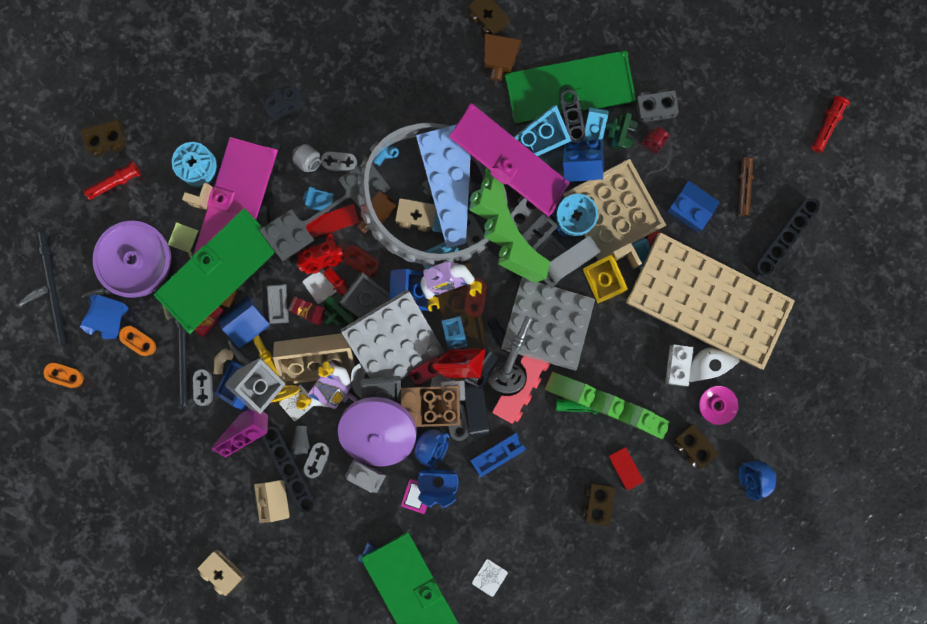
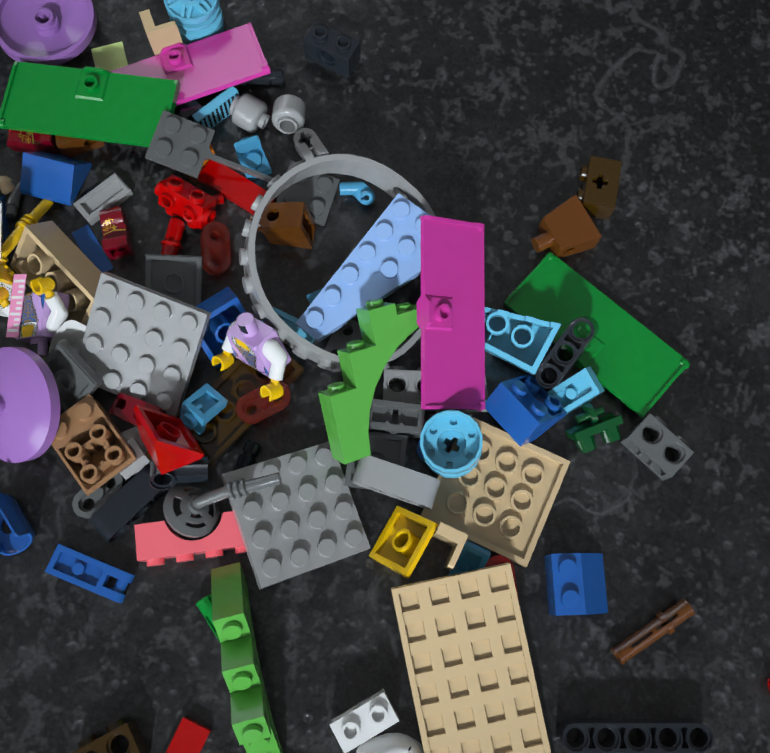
camera: 45 degrees right, 10 degrees down
white sticker [303,269,337,304] -> none
dark green hips [323,293,356,327] -> none
tan brick [395,199,437,232] -> none
blue cylinder [414,429,449,469] -> none
dark red leg [641,126,670,155] -> none
none -> bright pink sticker [6,274,27,338]
none -> blue sticker [71,224,113,273]
none -> medium azure tile [192,86,239,129]
none -> light grey head [229,93,270,133]

